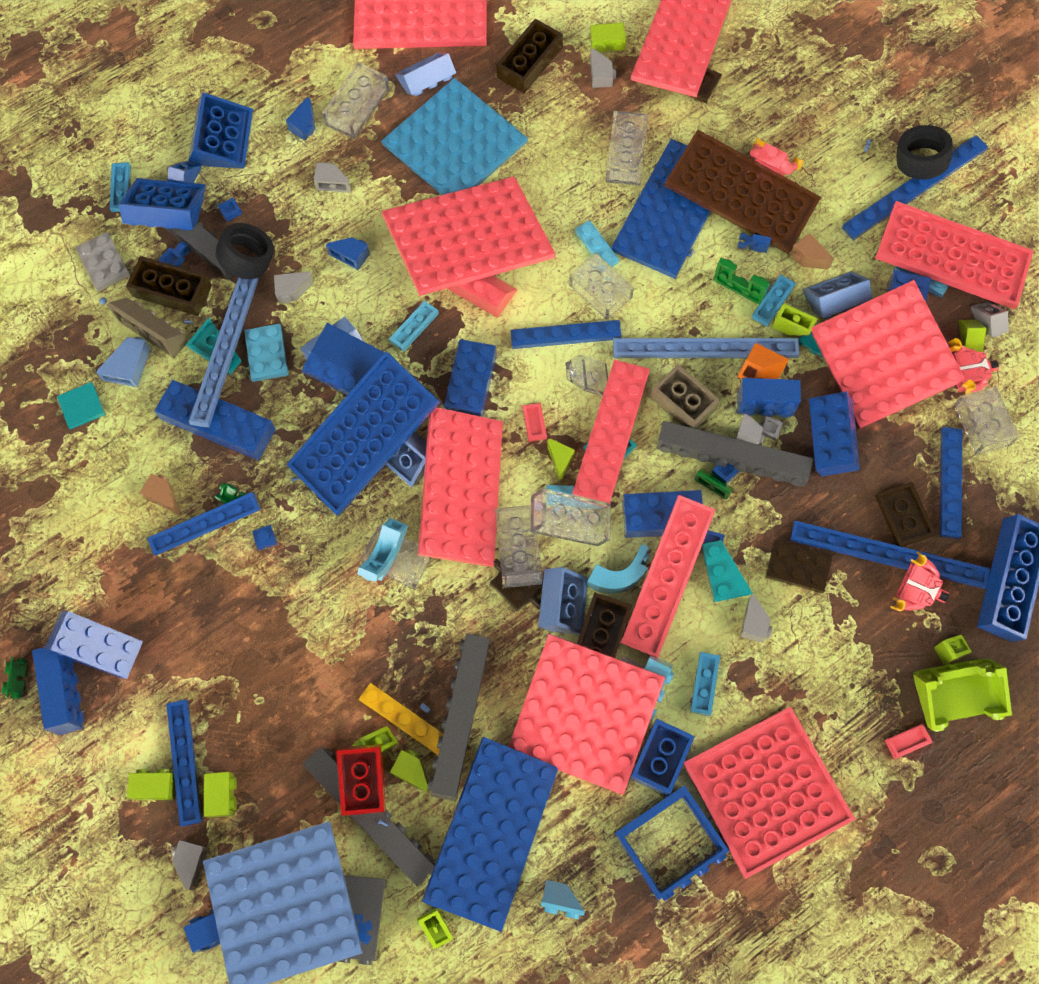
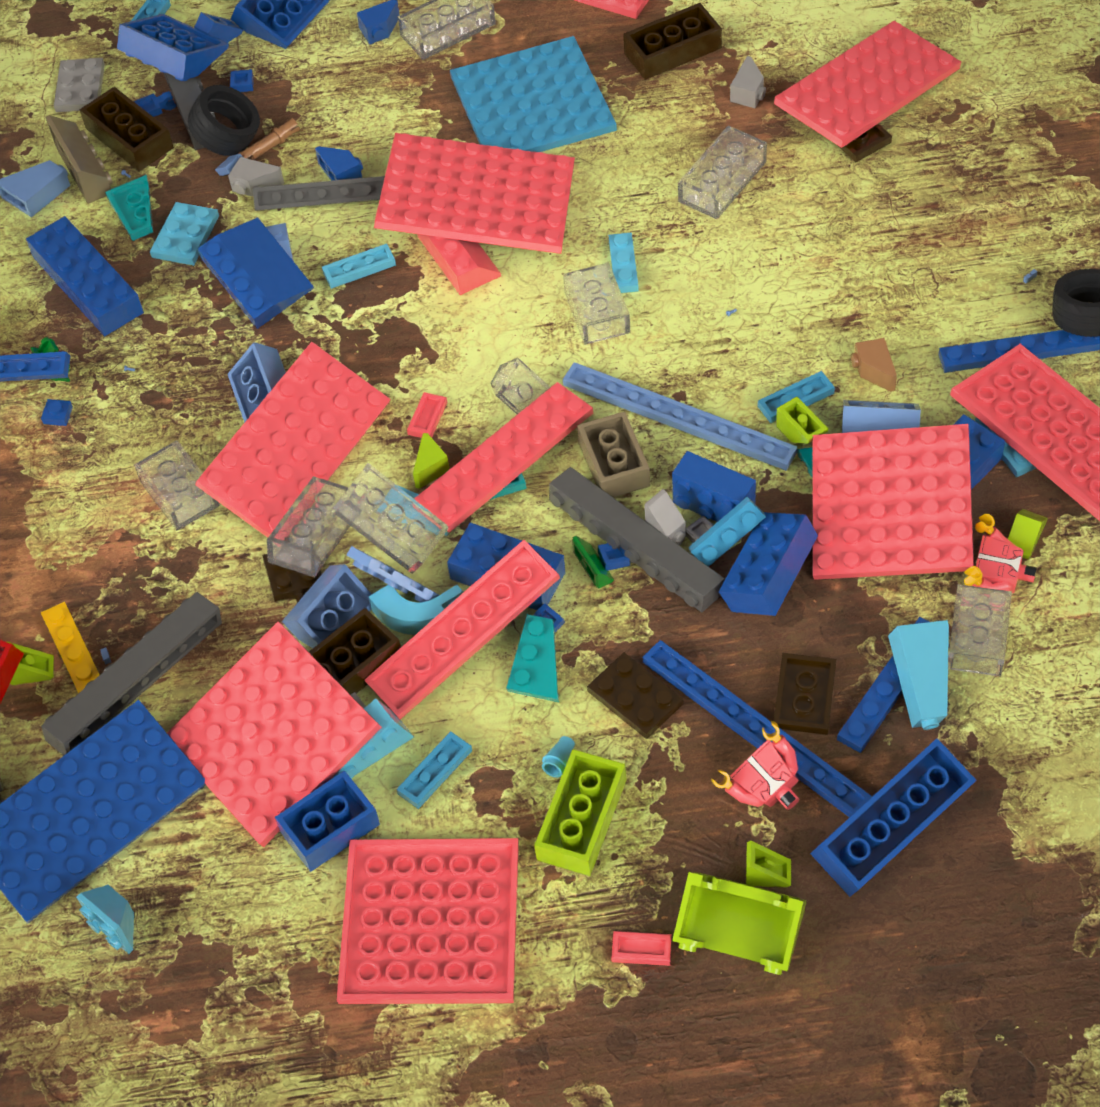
camera: 30 degrees right, 15 degrees down
medium blue plate [189,278,259,428] -> none
blue plate [286,351,441,516] -> none
light grey slope [314,162,351,193] -> none
medium azure arch [357,518,408,582] -> none
lime slope [390,749,430,793] -> none
slope [395,52,456,96] -> none
blue brick [444,339,497,417] -> none
blue plate [511,320,622,349] -> none
lime brick [590,22,626,53] -> none
blue plate [611,139,711,279] -> none
blue window [614,785,729,901] -> none
reddish brown plate [664,130,821,255] -> none
green plate [713,257,770,305] -> none
blue plate [737,233,771,253] -> none
orange slope [737,342,789,379] -> none
light grey slope [740,595,772,643] -> none
coral torso [750,137,804,176] -> none
light grey slope [971,301,1009,337] -> none
none -> medium blue tile [215,154,243,176]
none -> medium nougat pin [238,118,300,160]
none -> dark grey plate [252,176,385,211]
none -> medium blue plate [347,546,439,602]
none -> lime brick [534,749,627,876]
none -> medium azure cone [542,736,575,778]
none -> dark azure plate [688,496,766,567]
none -> medium azure slope [888,620,949,730]

